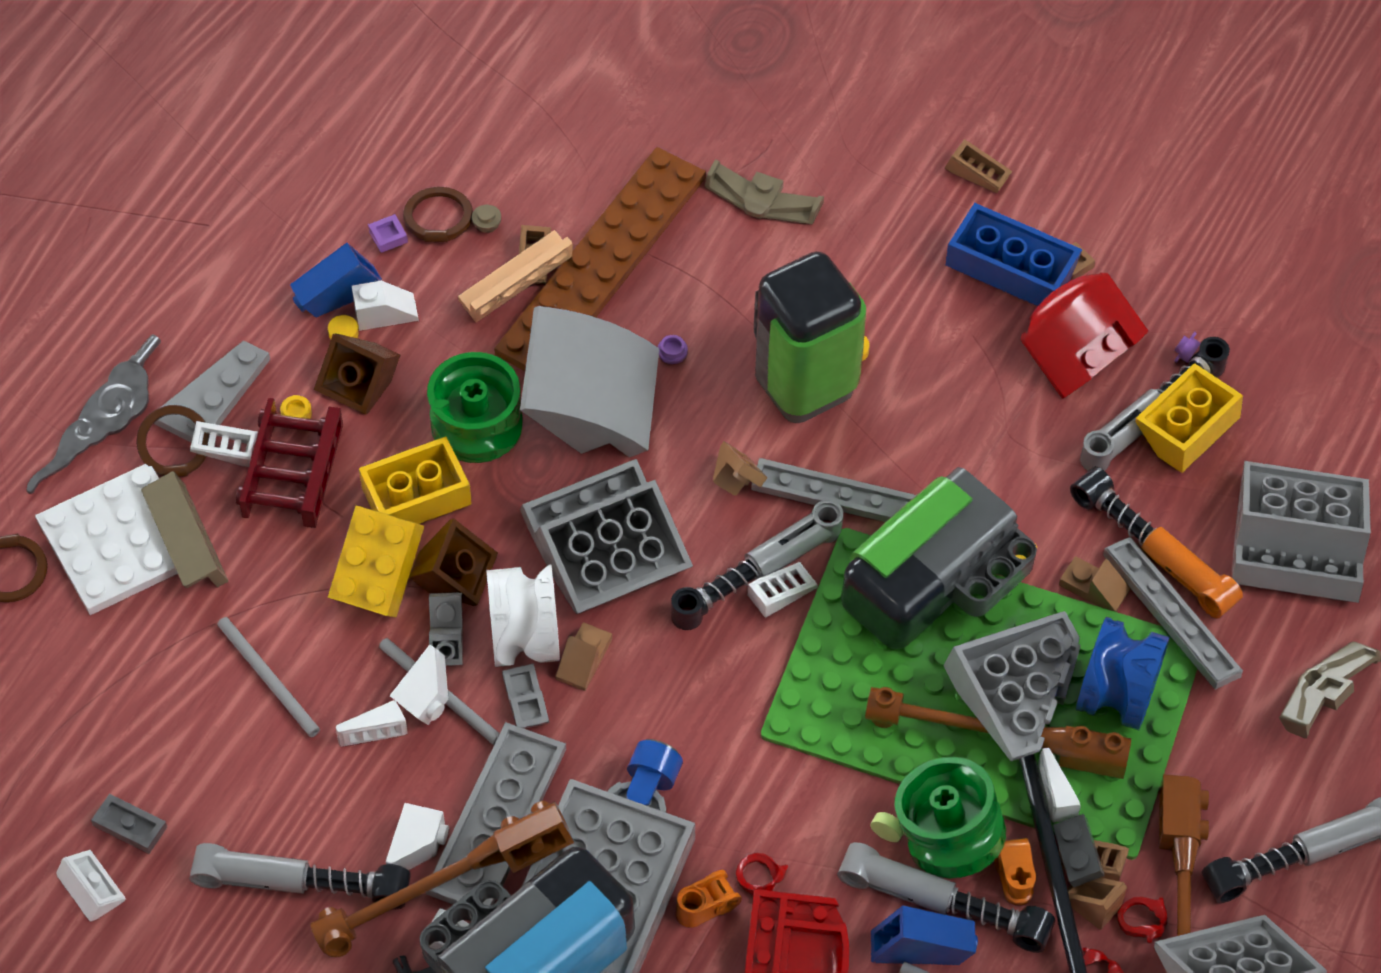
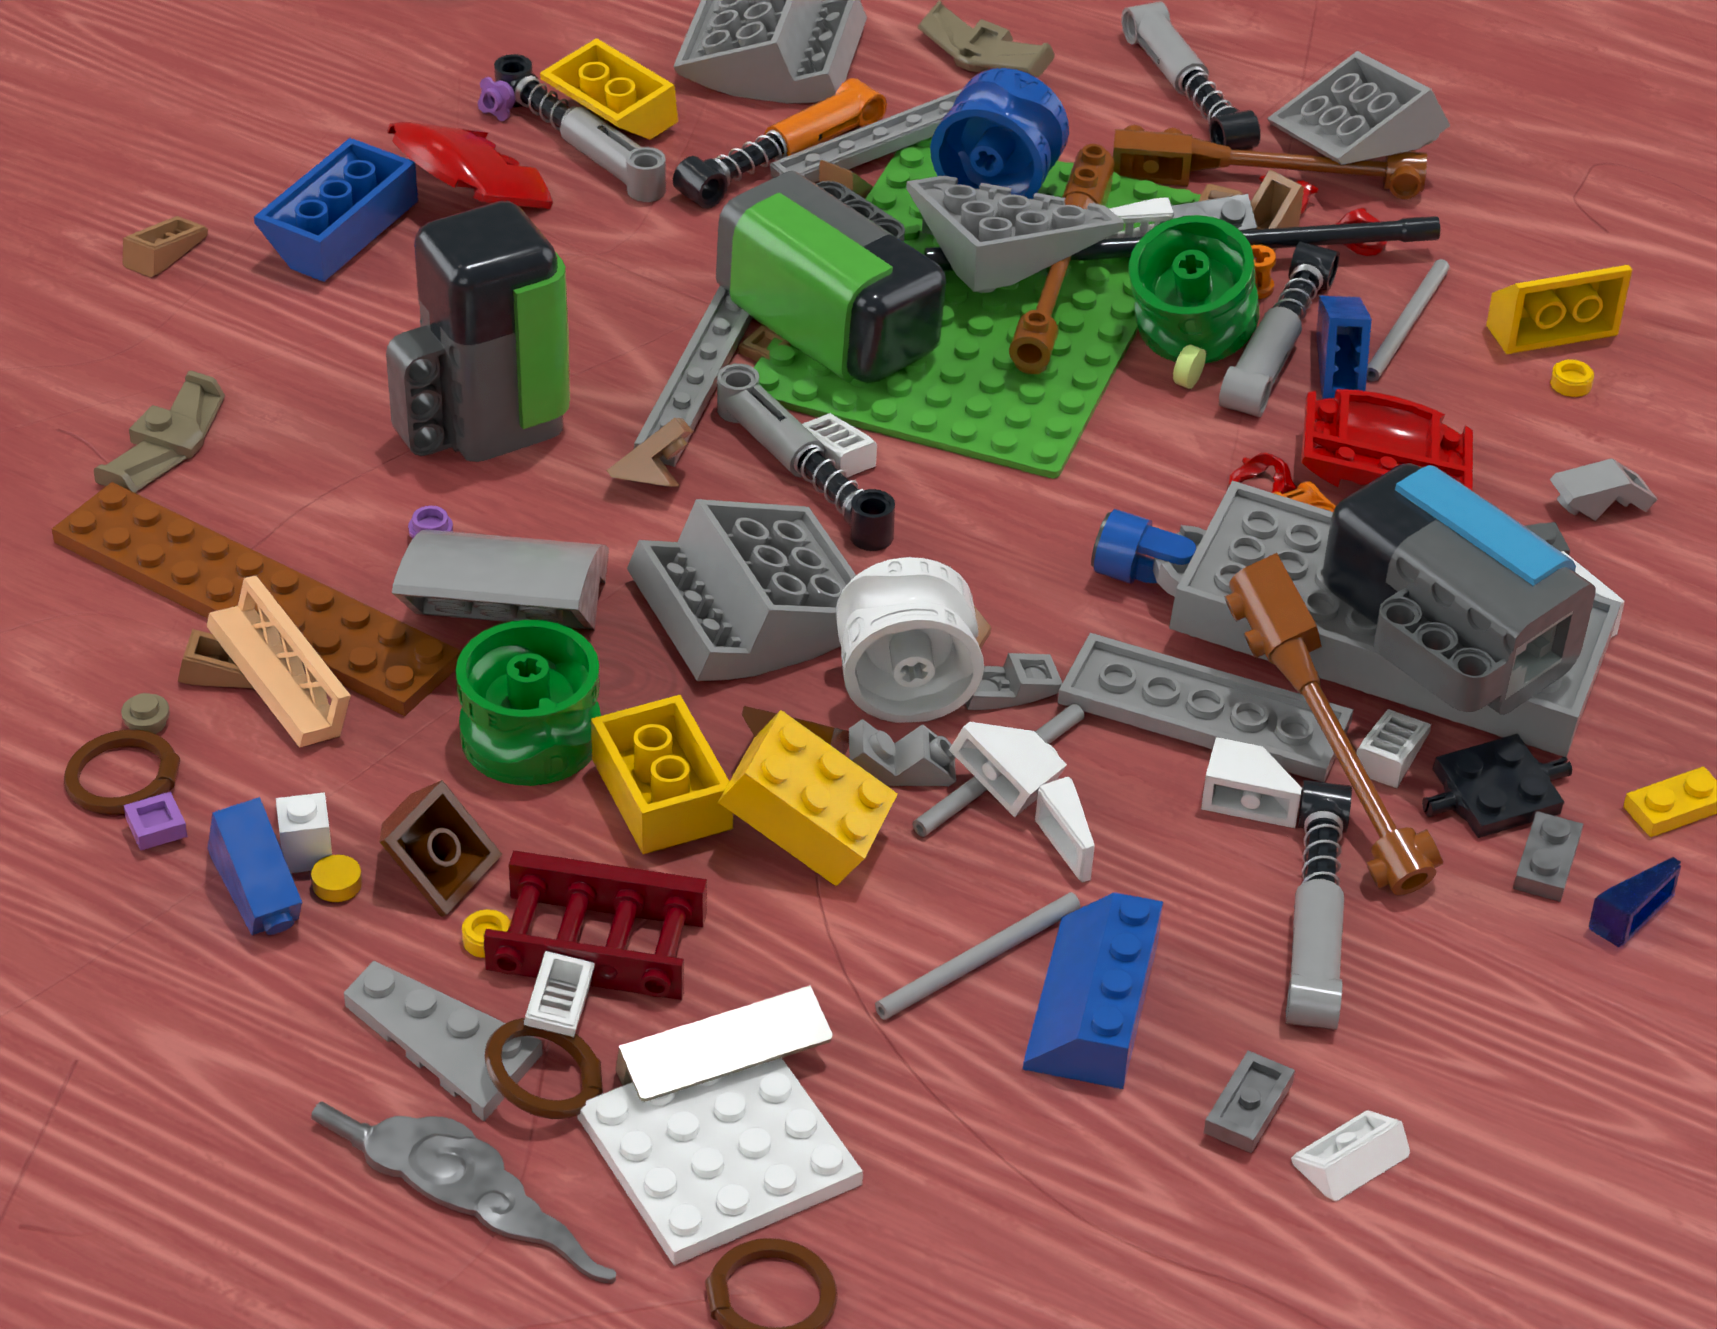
camera: 90 degrees left, 15 degrees down
none -> blue slope [1023,892,1163,1089]

